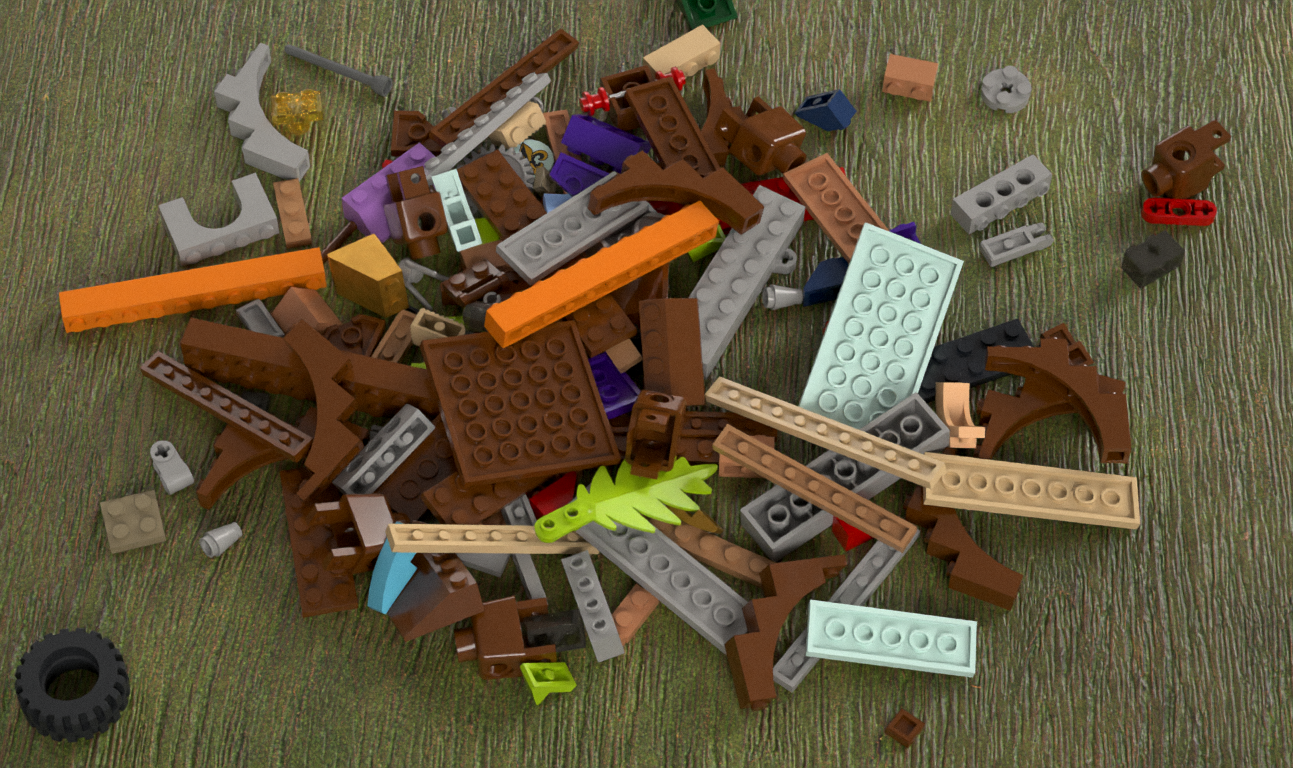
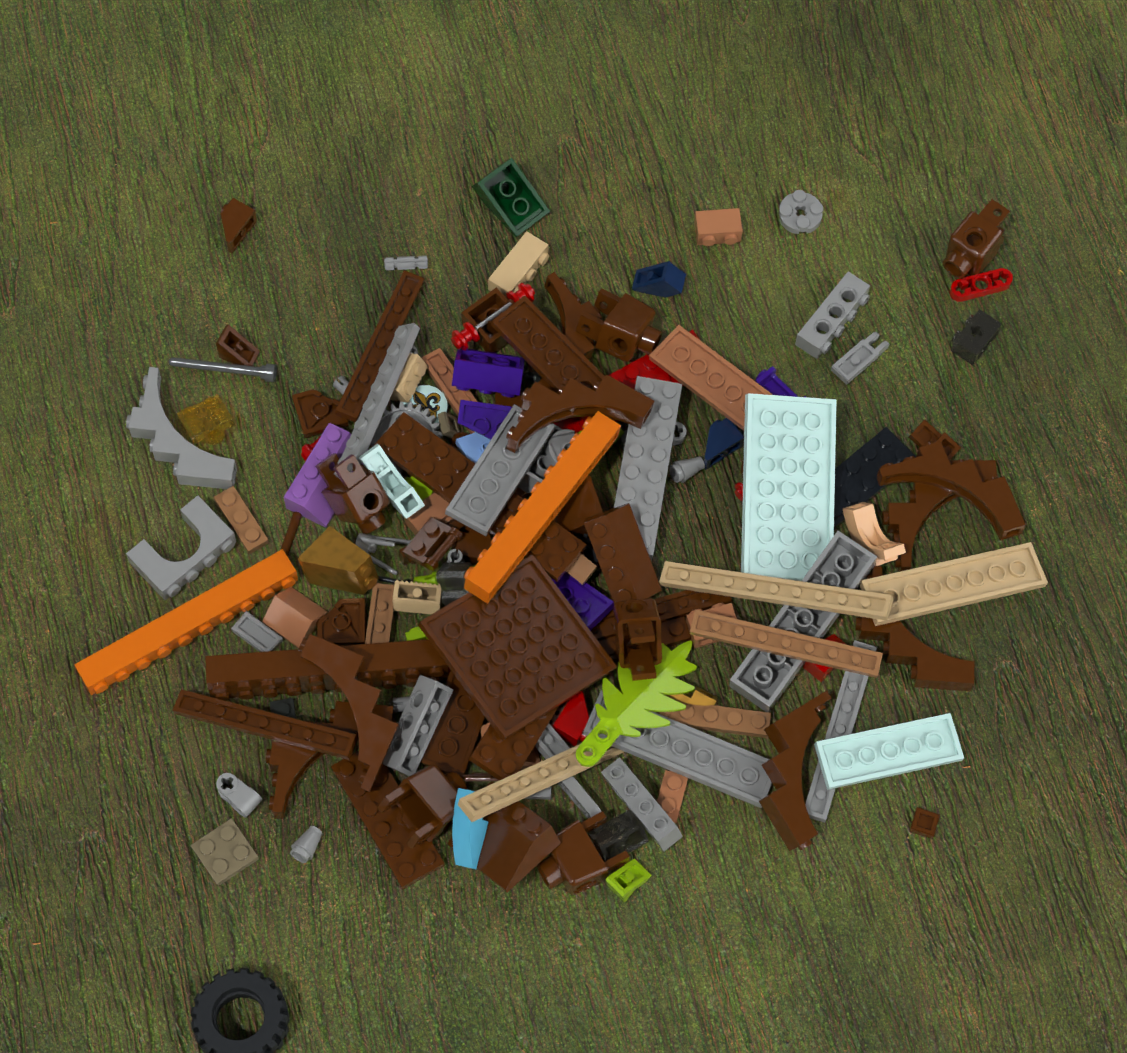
camera: 20 degrees left, 10 degrees up
none -> reddish brown slope [216,325,260,366]
none -> light grey axle [384,255,428,270]

